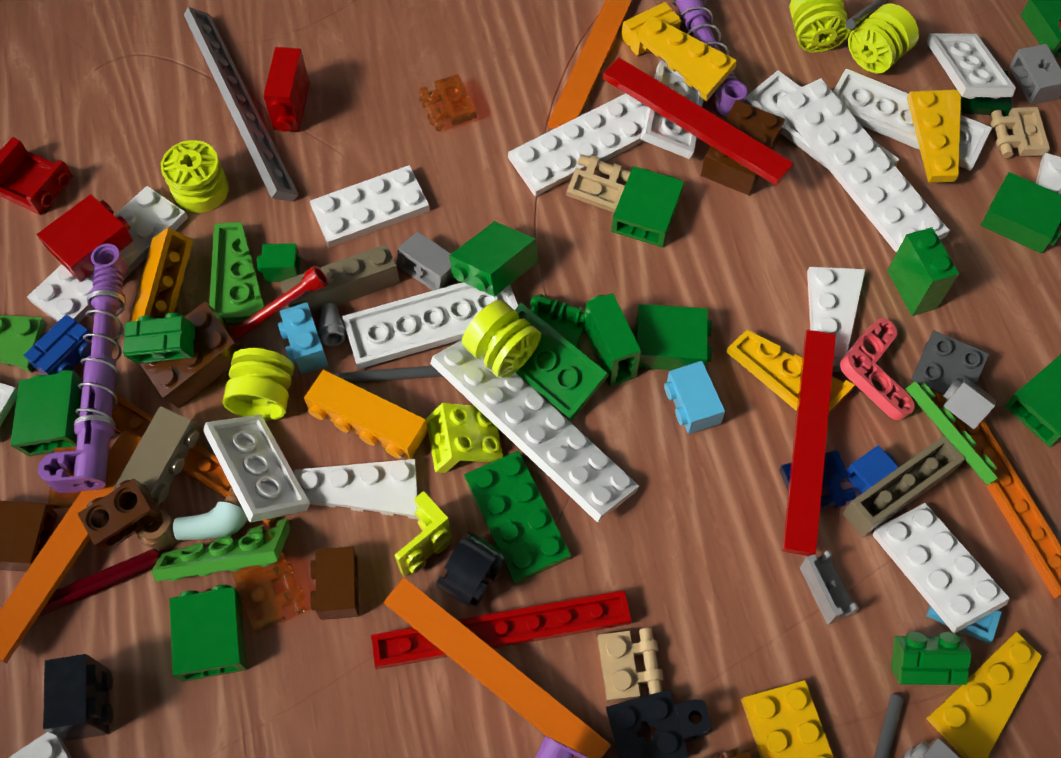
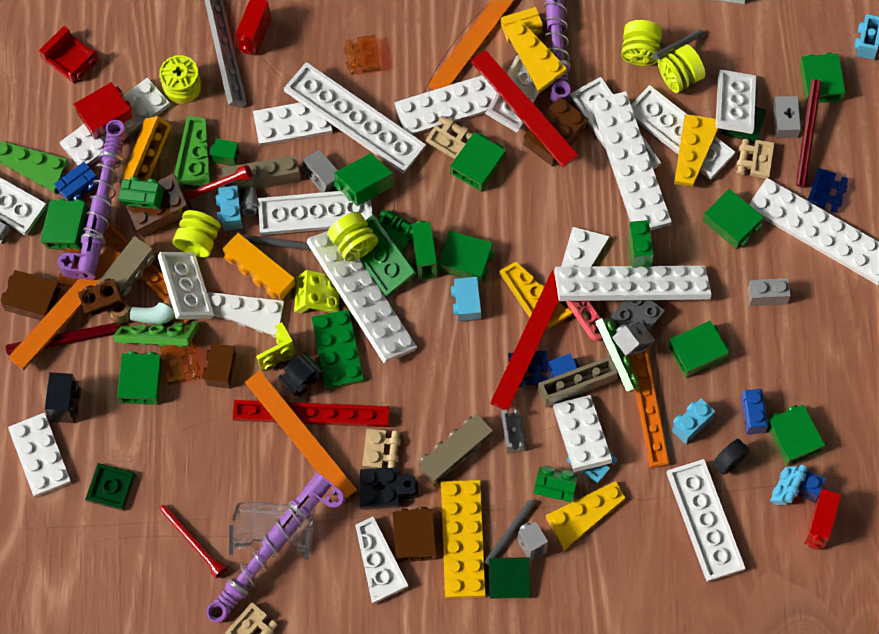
camera: 15 degrees right, 5 degrees up
none -> white plate [284,62,426,174]
none -> dark tan brick [418,414,493,486]
none -> white plate [554,266,711,301]

